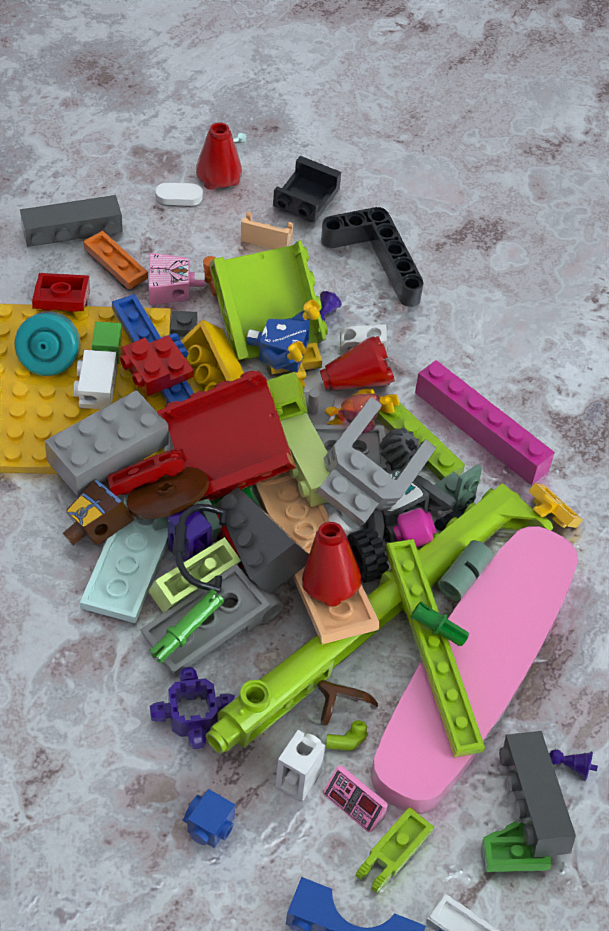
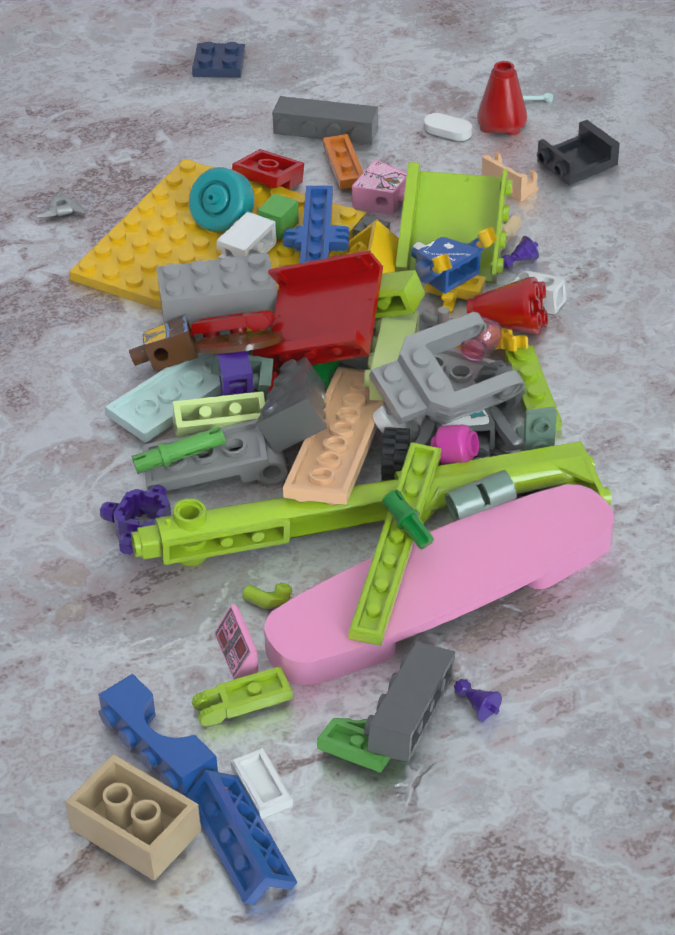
camera: 35 degrees right, 10 degrees down
red plate [119,335,194,397] -> none
black piece [173,504,227,593] -> none
blue brick [183,789,235,848] -> none
white brick [275,730,325,802] -> none
red cone [302,522,361,607] -> none
reddish brown piece [317,680,378,726] -> none
black beam [321,207,424,307] -> none
dark pink brick [415,360,555,486] -> none
yellow plate [528,483,583,528] -> none

